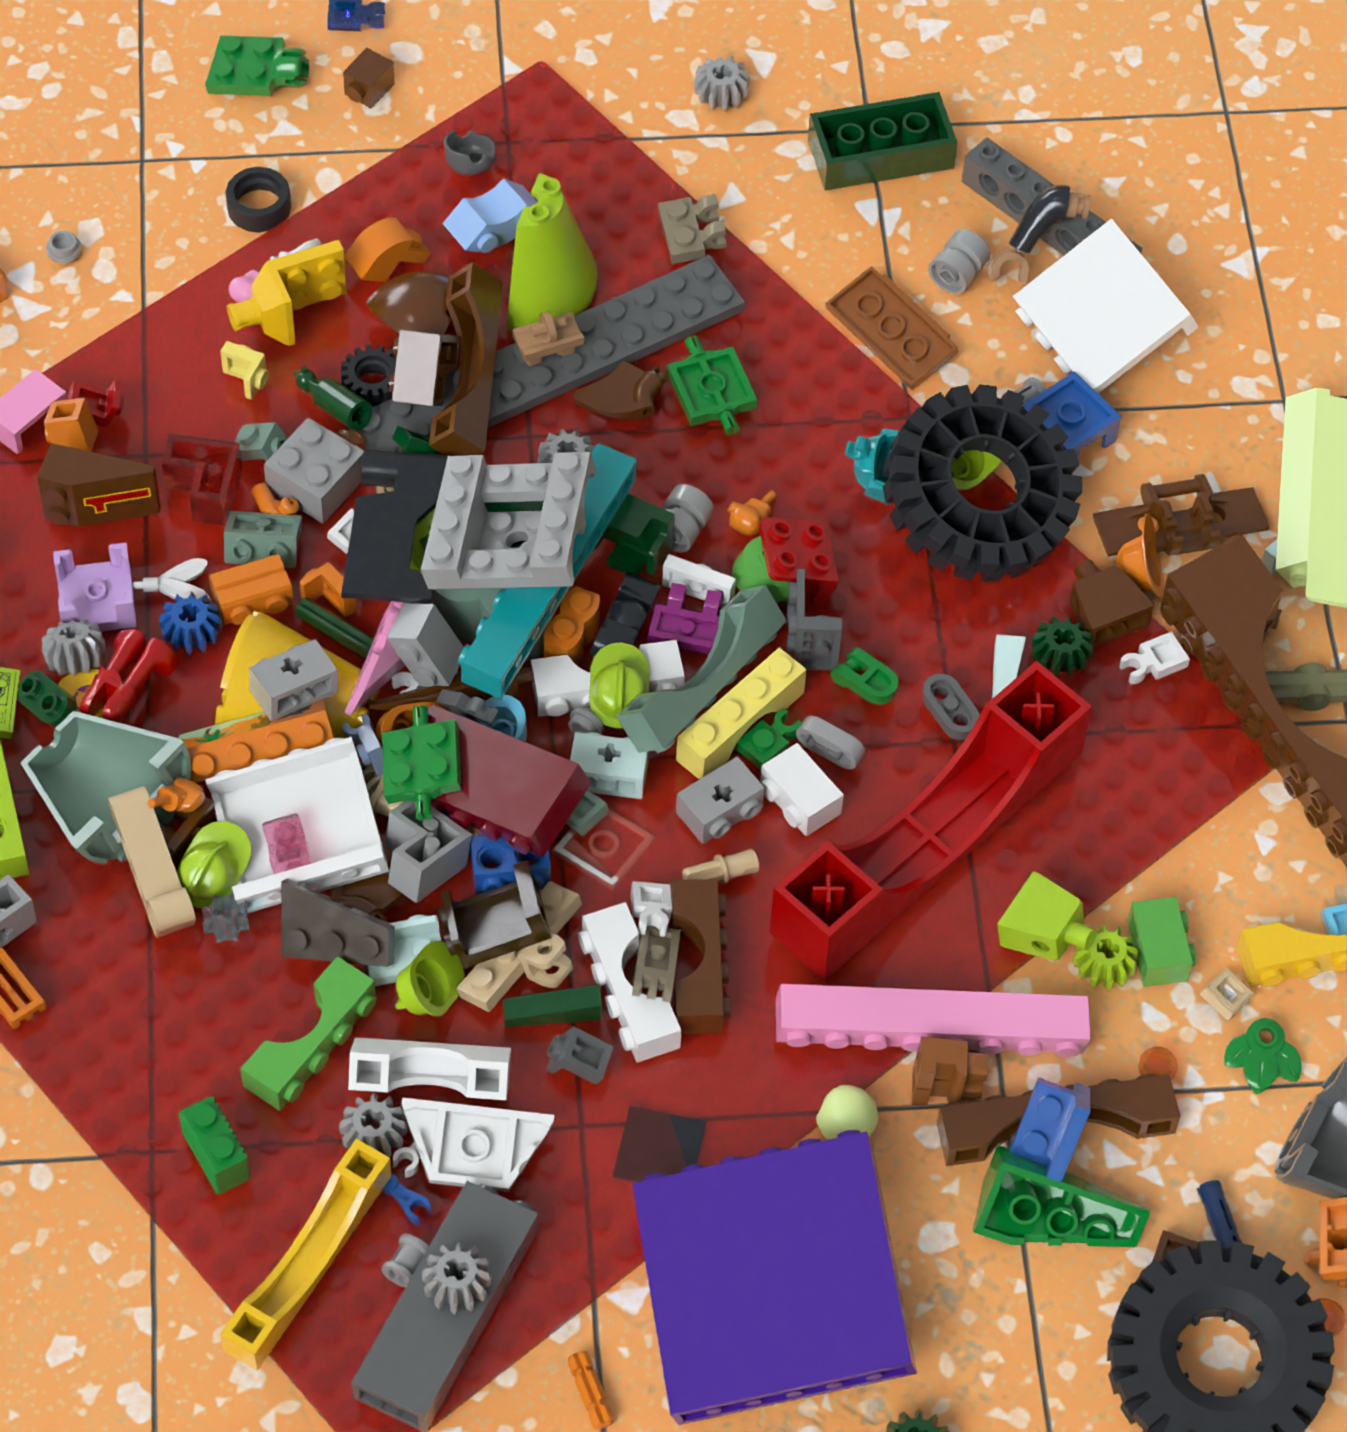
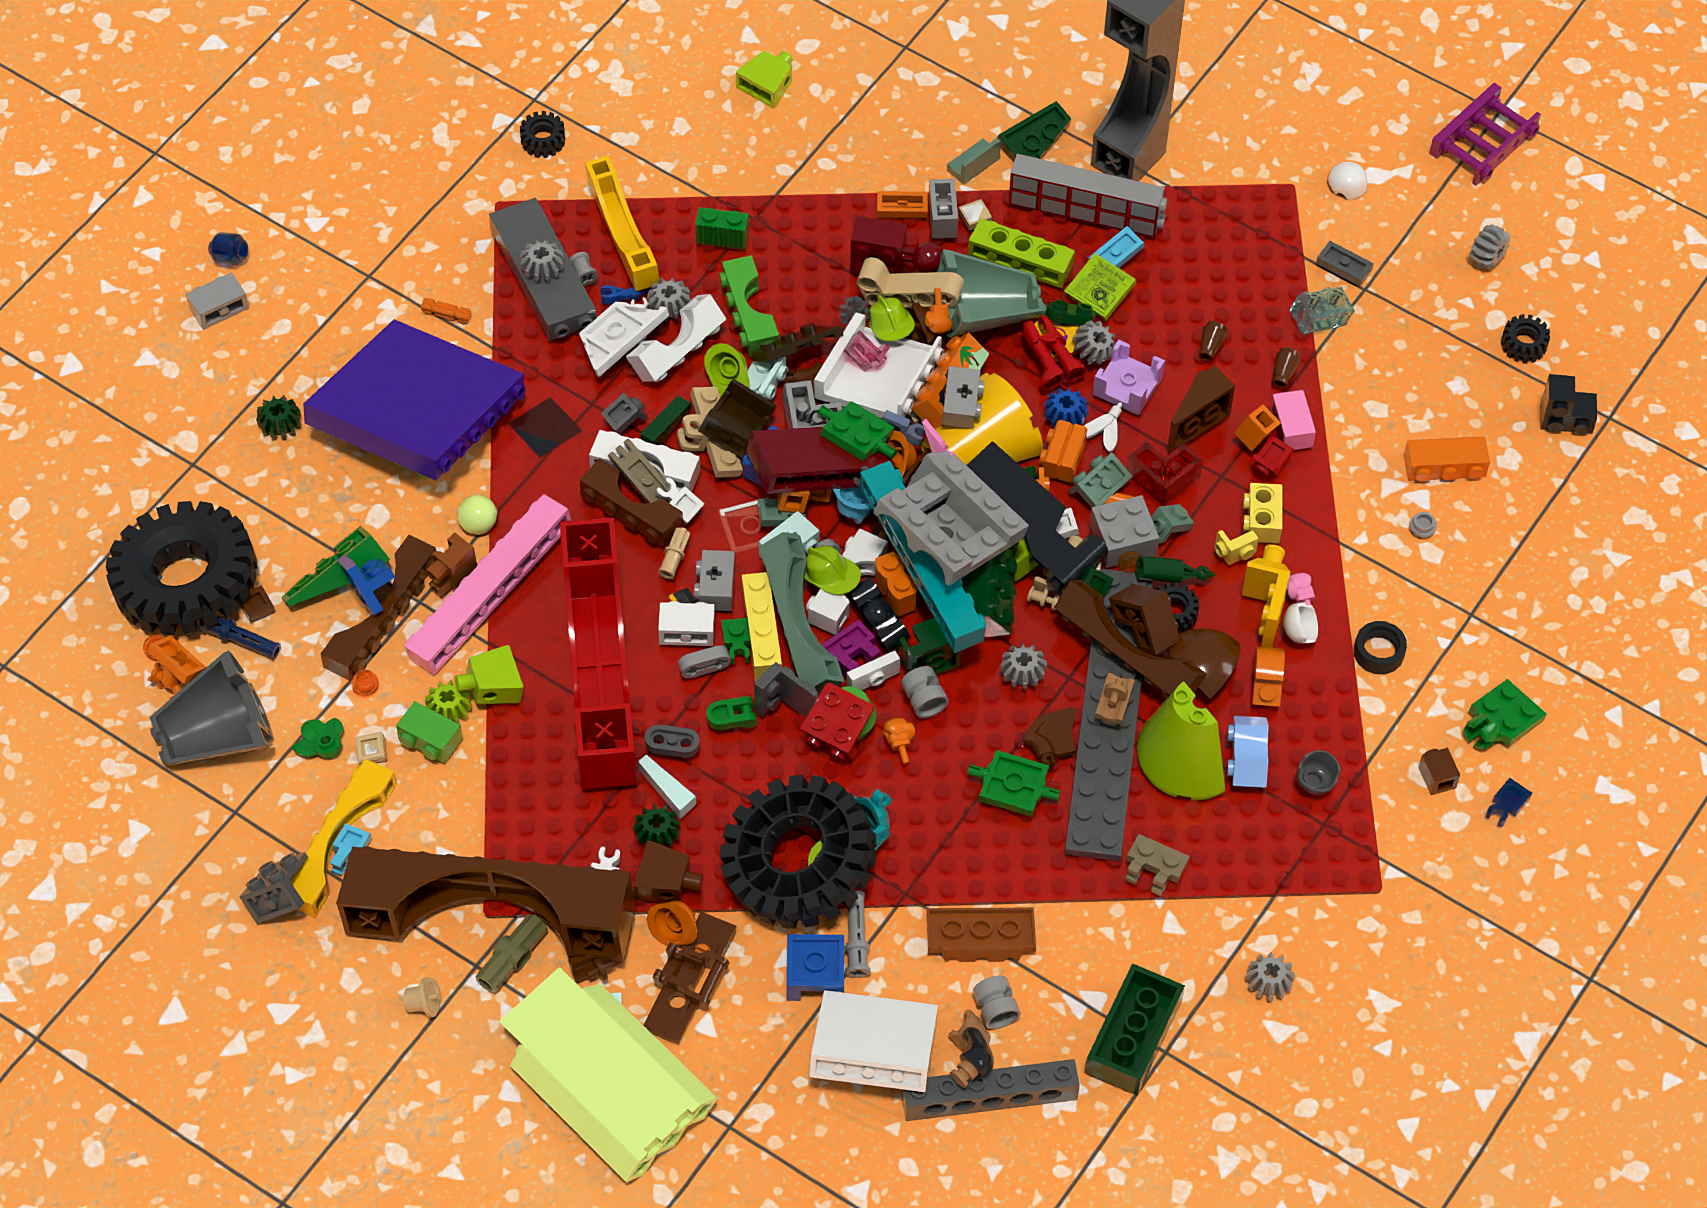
camera: 130 degrees right, 0 degrees up
none -> black sticker [669,588,697,604]
none -> dark red brick [850,216,943,274]
none -> light yellow brick [1243,483,1282,543]

